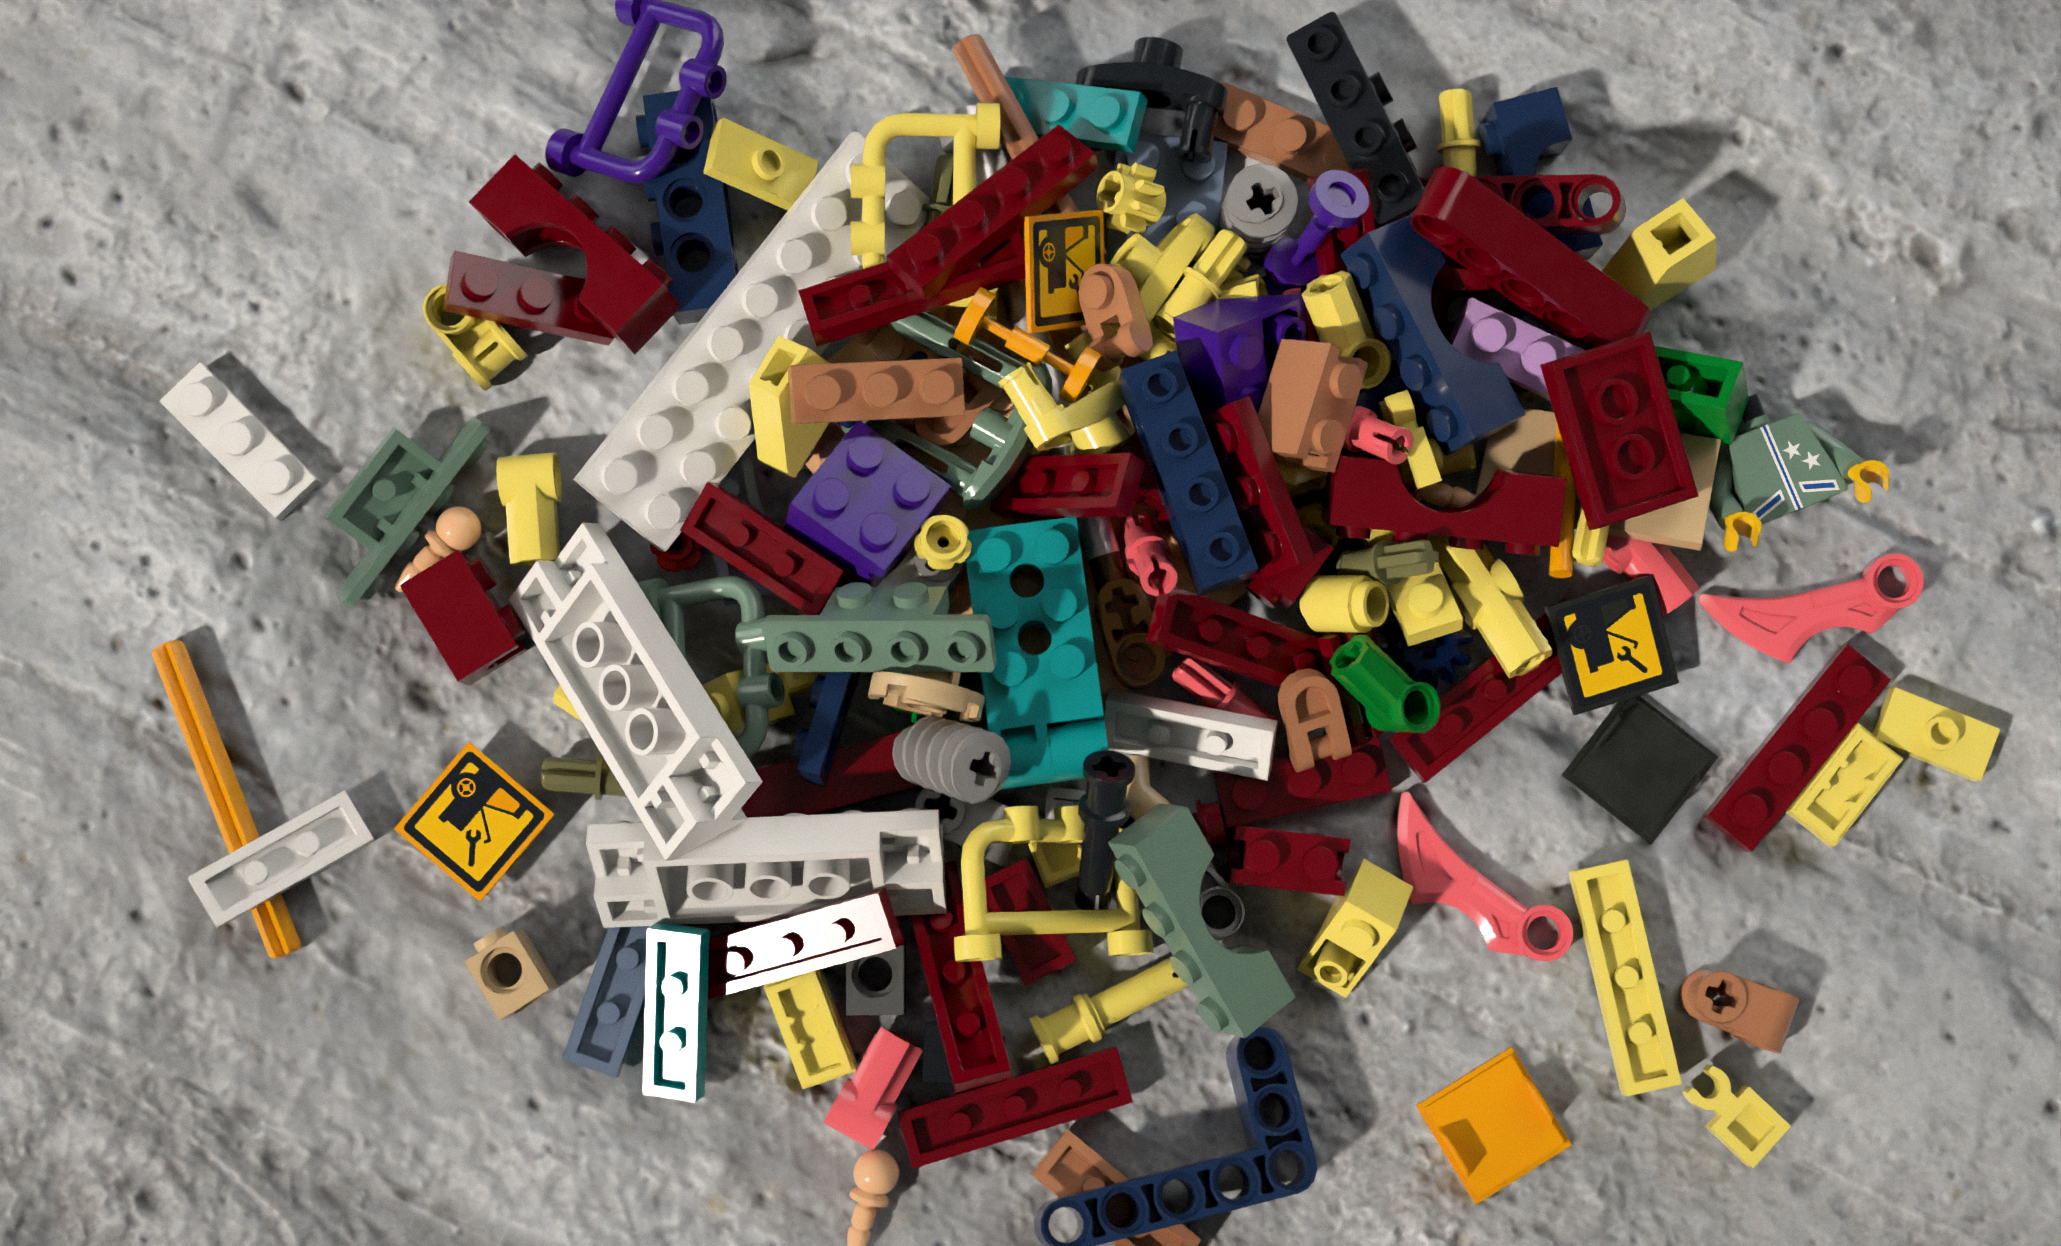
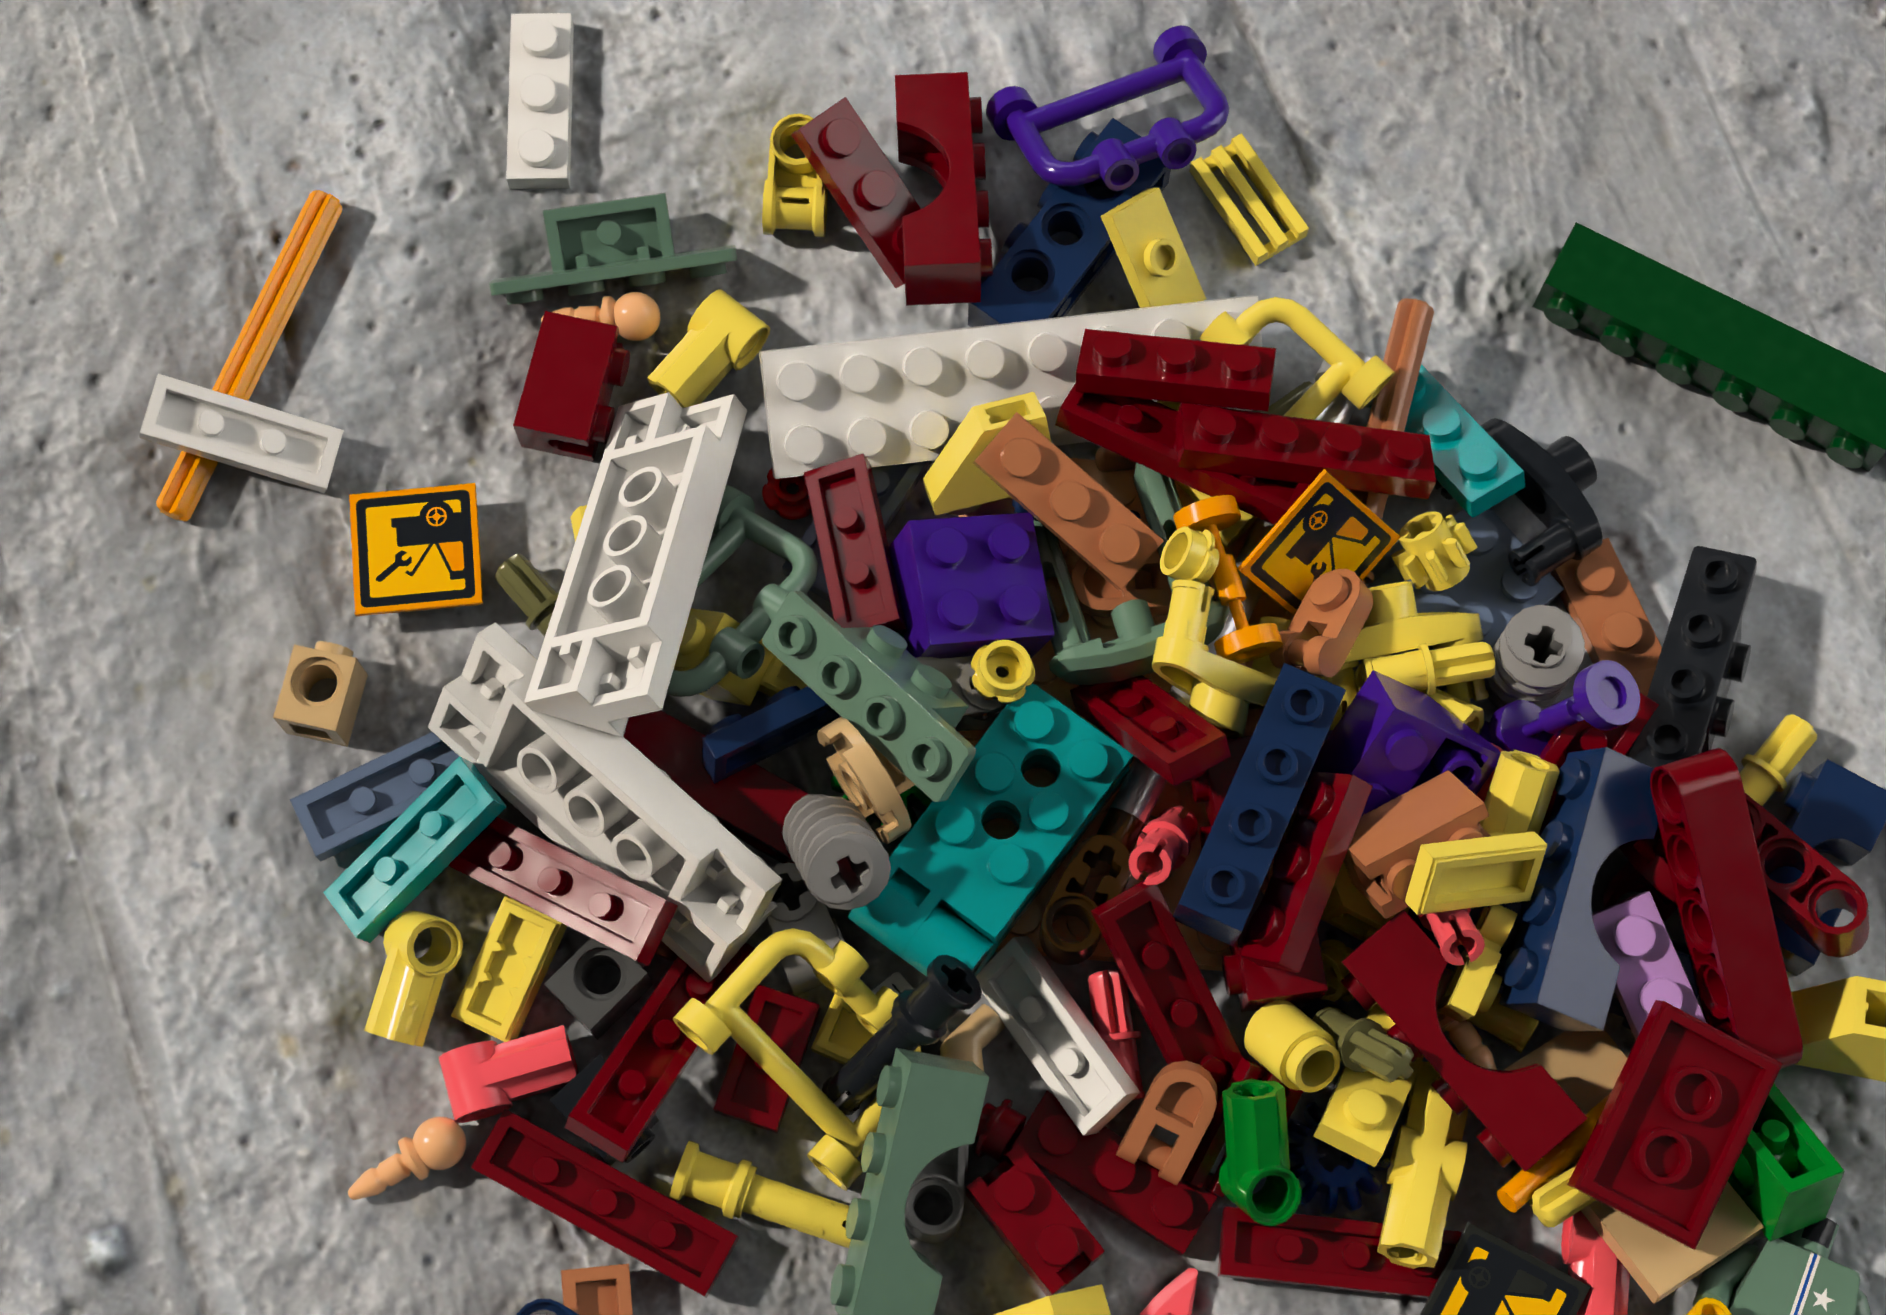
camera: 50 degrees right, 10 degrees down
none -> light yellow piece [364,910,463,1047]
none -> dark red plate [1076,329,1276,412]
none -> light yellow plate [1160,526,1219,584]
none -> light yellow tile [1189,133,1309,266]
none -> light yellow tile [1405,831,1548,915]

